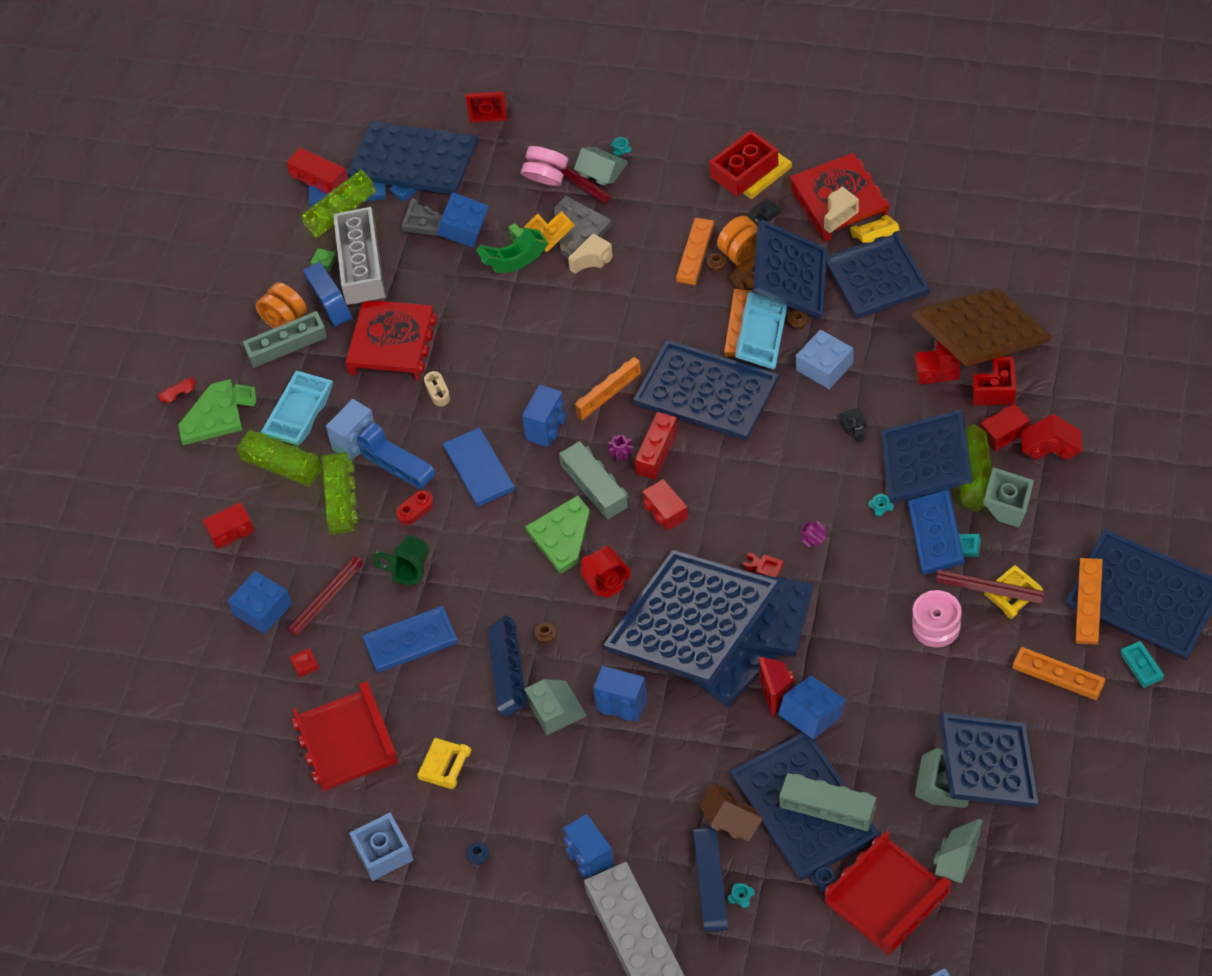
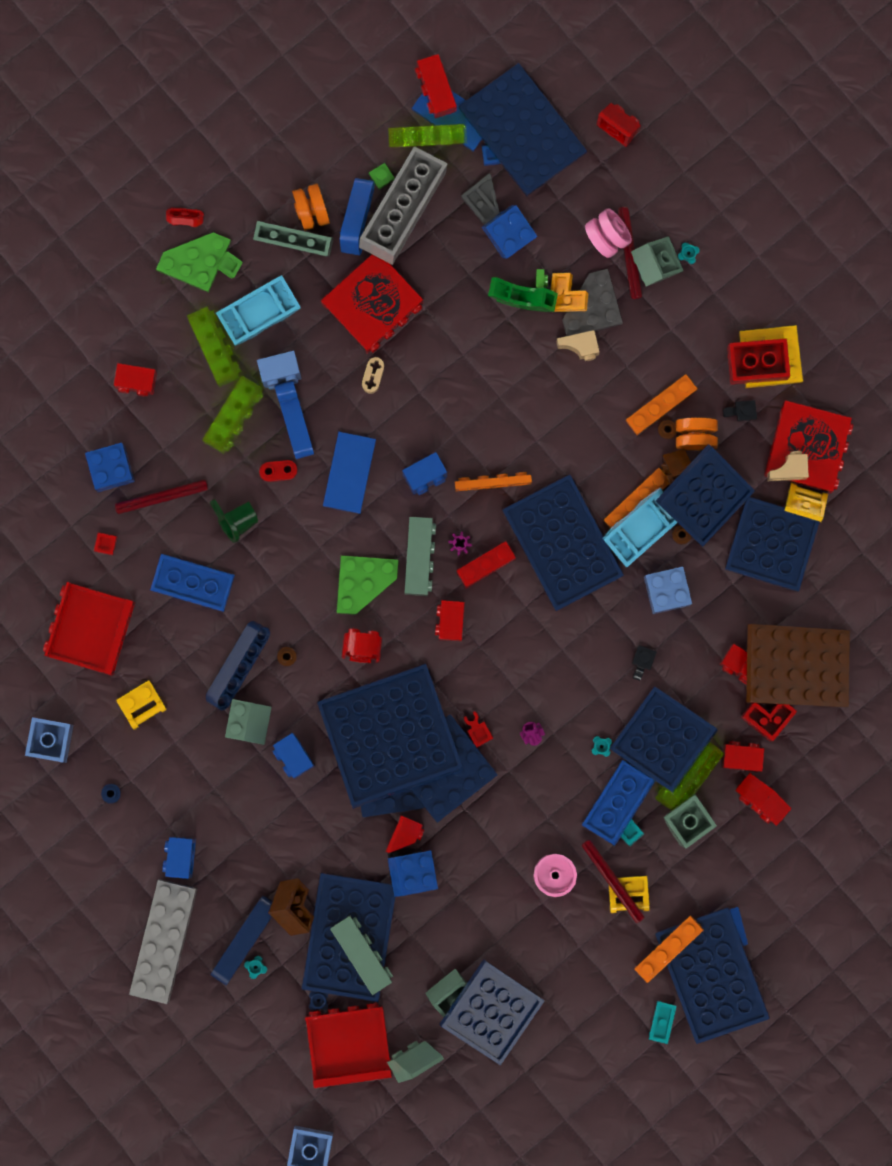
camera: 30 degrees right, 30 degrees up
orange plate [1013,647,1106,701] -> none

